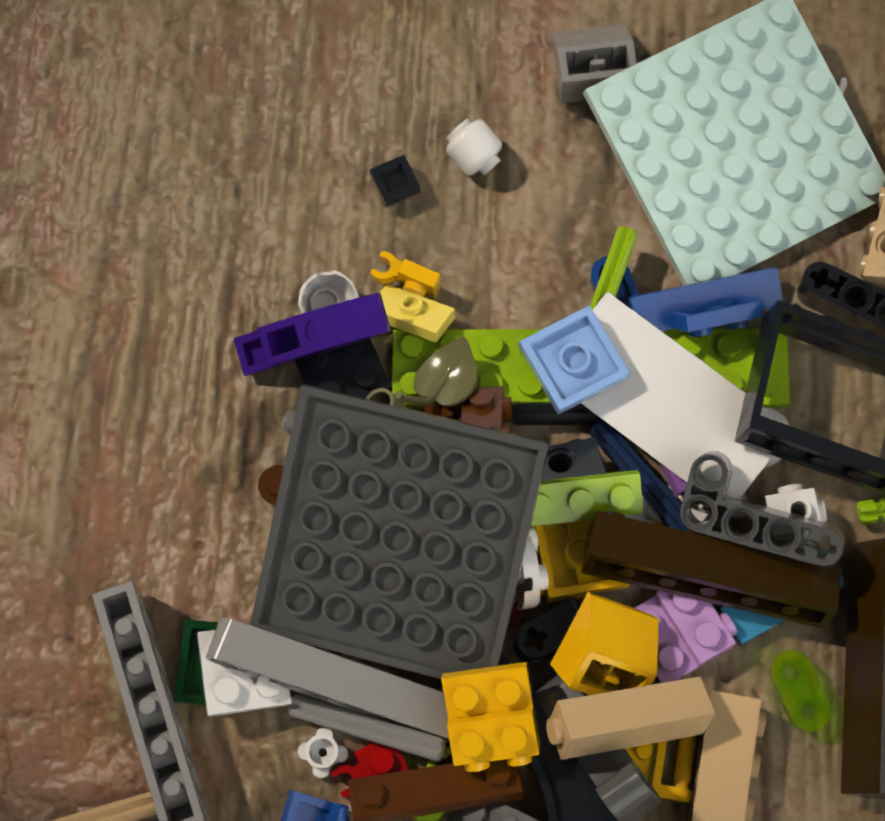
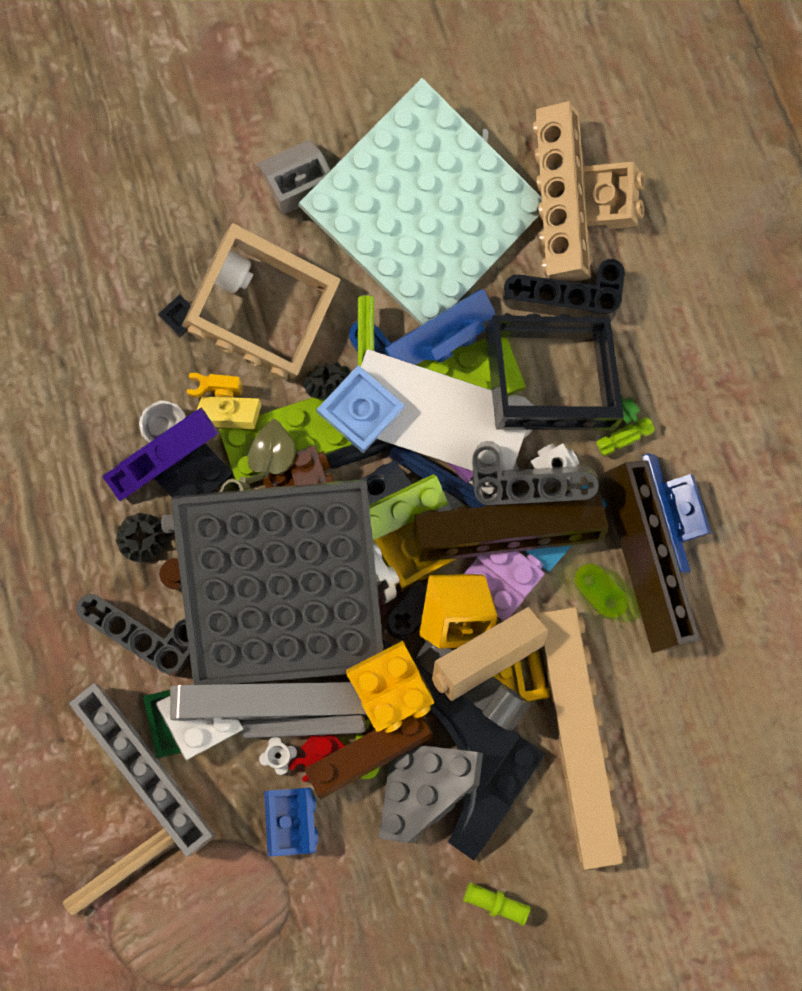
camera: 25 degrees left, 5 degrees up
none -> dark grey beam [76,594,191,676]
none -> pearl dark grey gear [115,513,166,562]
none -> tan window [182,223,341,380]
none -> pearl dark grey gear [303,362,350,399]

